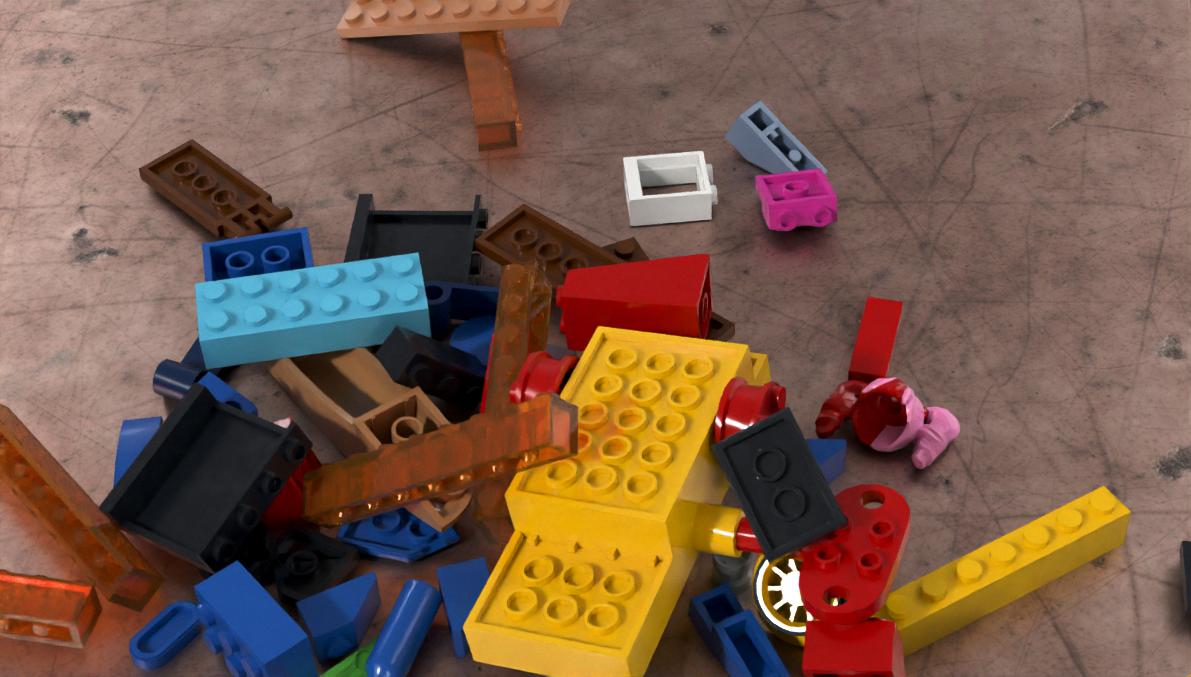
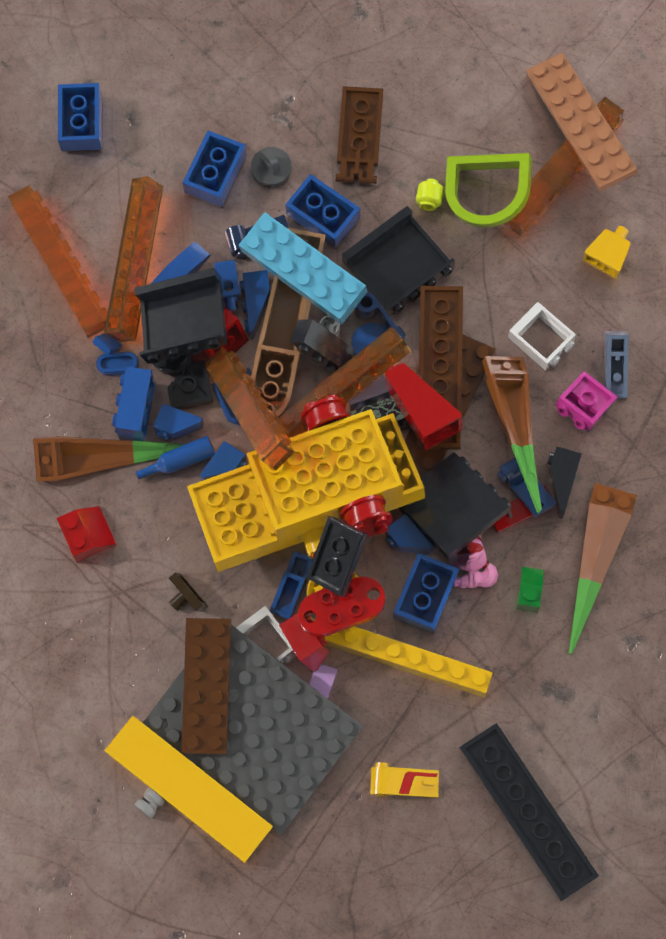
camera: 50 degrees right, 30 degrees up
none -> blue tile [92,332,122,355]
none -> blue brick [182,130,247,207]
none -> blue slope [239,270,270,339]
none -> dark grey tile [251,147,292,187]
none -> blue brick [393,553,459,634]
none -> black panel [397,452,512,565]
none -> neon yellow head [416,178,444,211]
none -> lime window [445,153,533,228]
none -> dark orange plate [482,356,542,514]
none -> dark blue door [497,457,557,518]
none -> green slope [516,566,544,613]
none -> black slope [547,446,582,519]
none -> dark orange plate [569,483,637,654]
none -> yellow torso [582,226,631,279]

